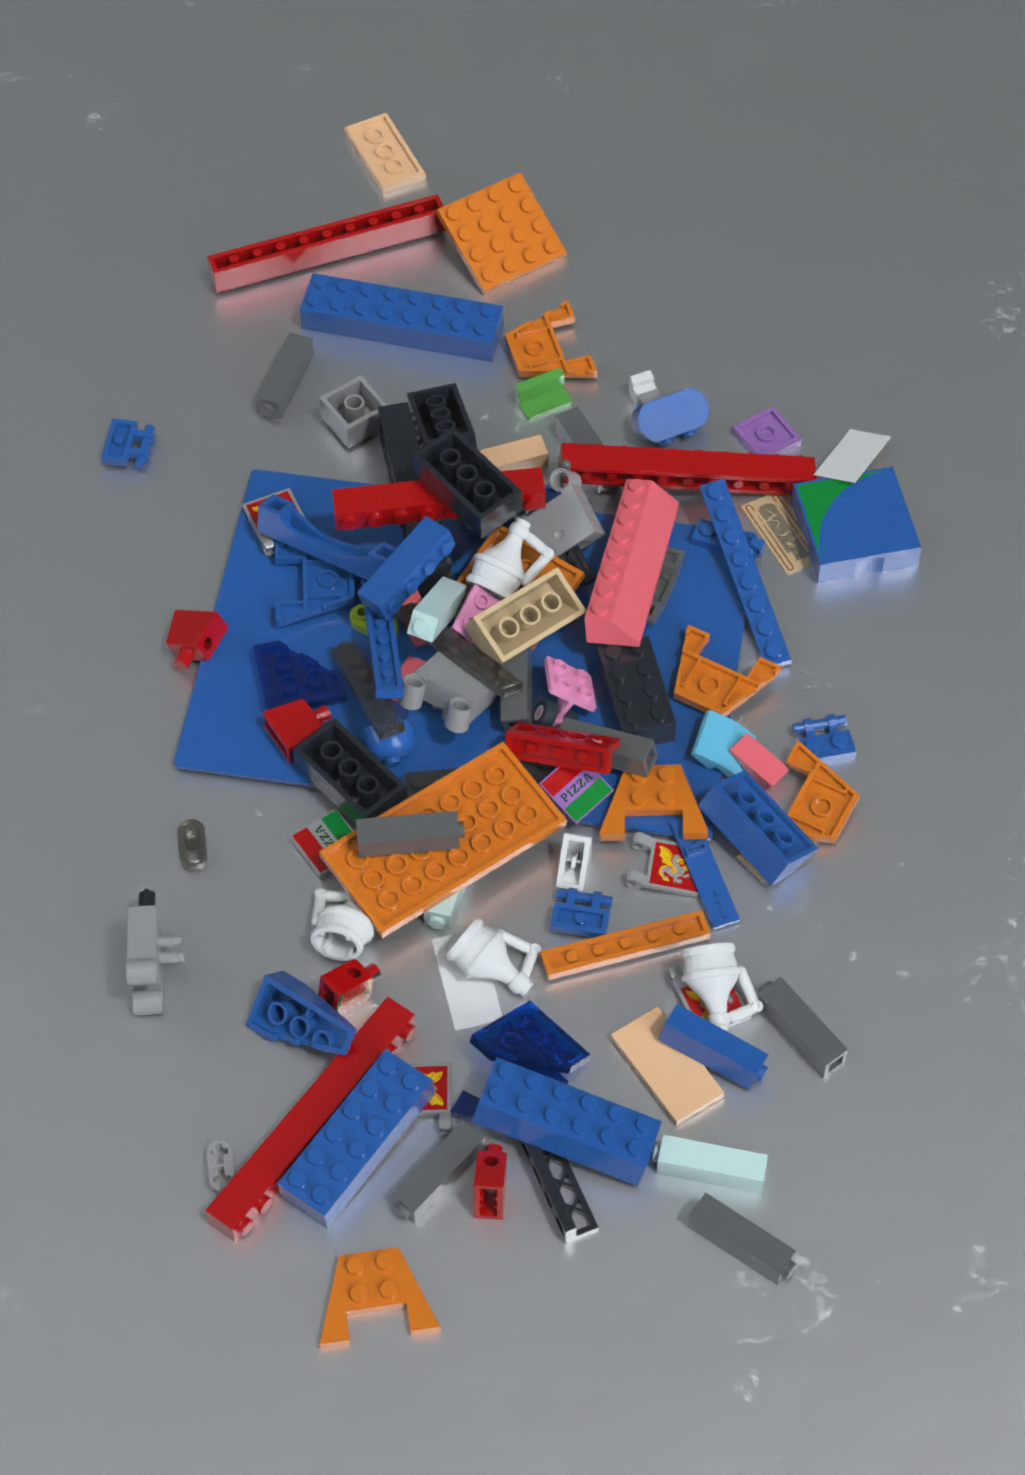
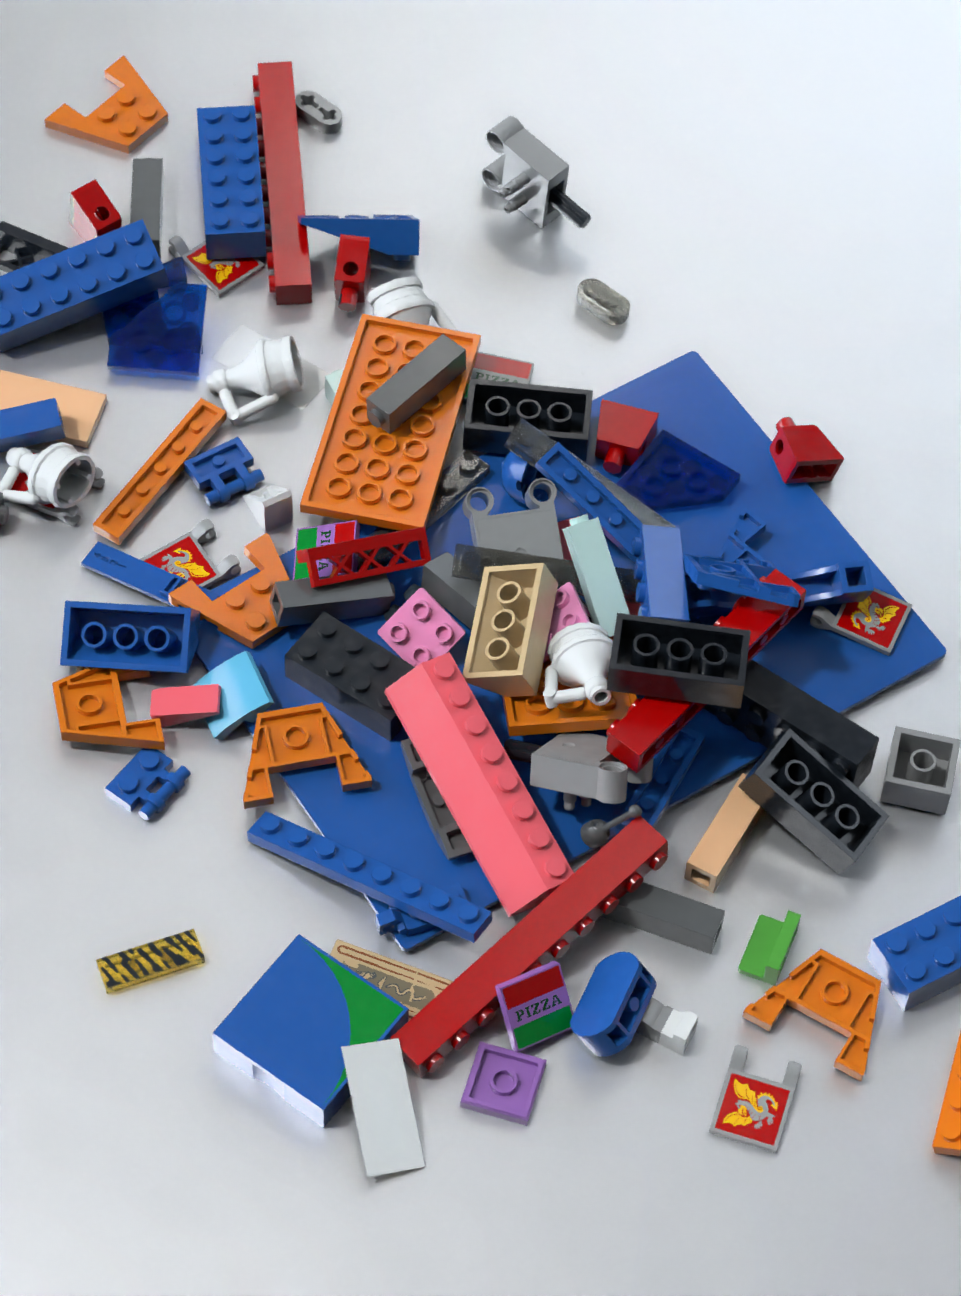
camera: 135 degrees right, 0 degrees up
none -> clear yellow tile [96,929,205,994]
none -> tile [495,961,573,1052]
none -> blue wing [683,554,800,608]
none -> flag [709,1045,802,1153]

